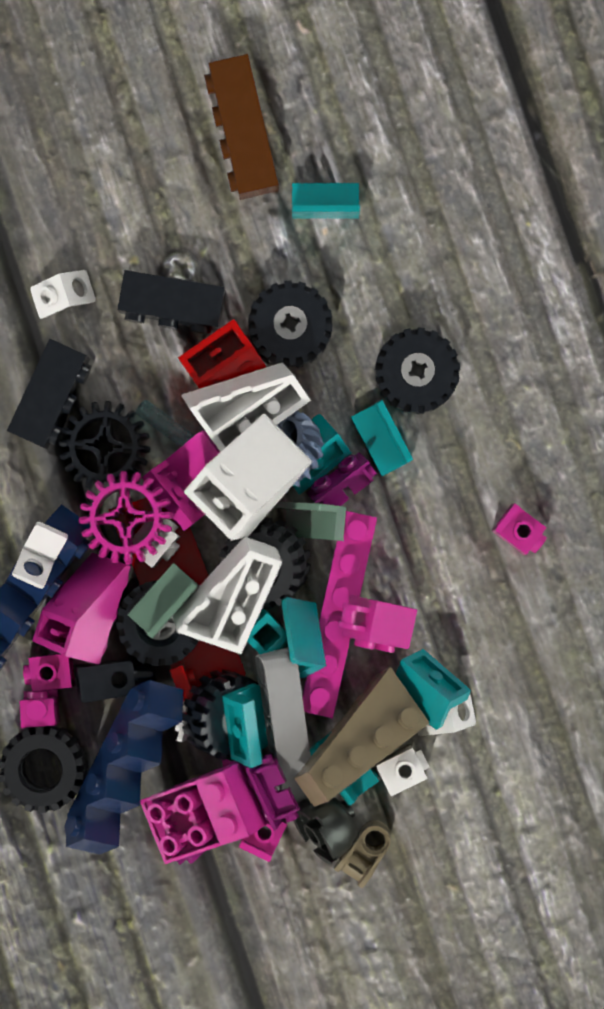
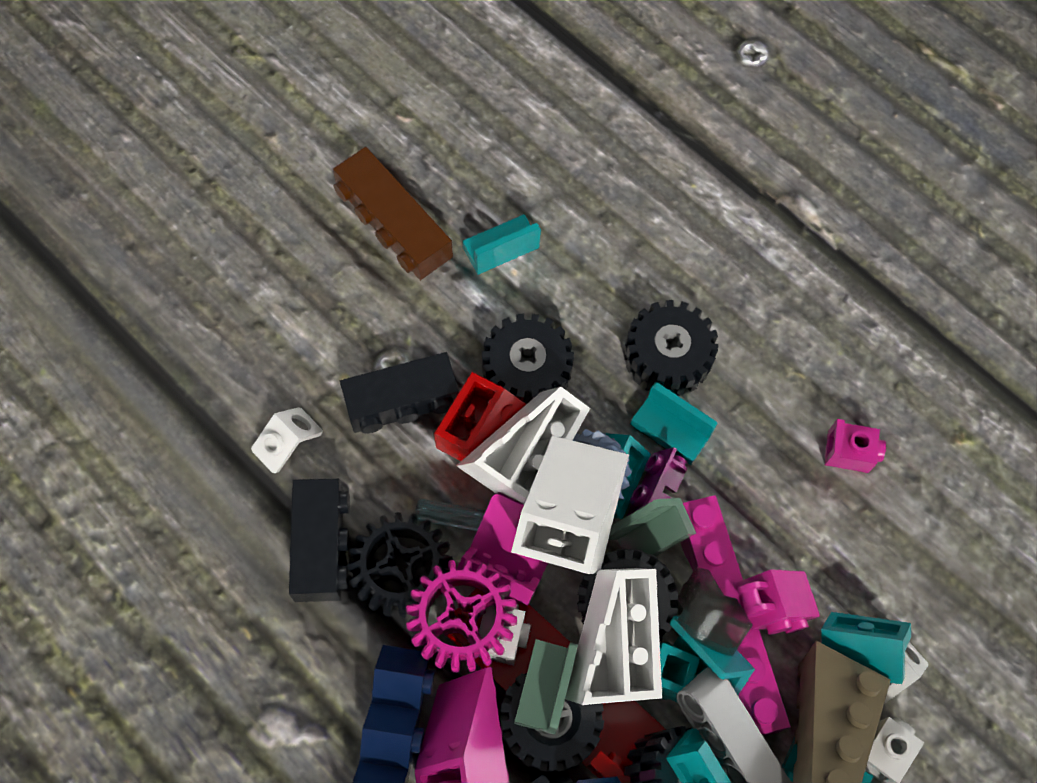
camera: 25 degrees left, 20 degrees down
white bracket [12,522,68,589] -> none
none -> clear smoke brick [678,567,753,656]

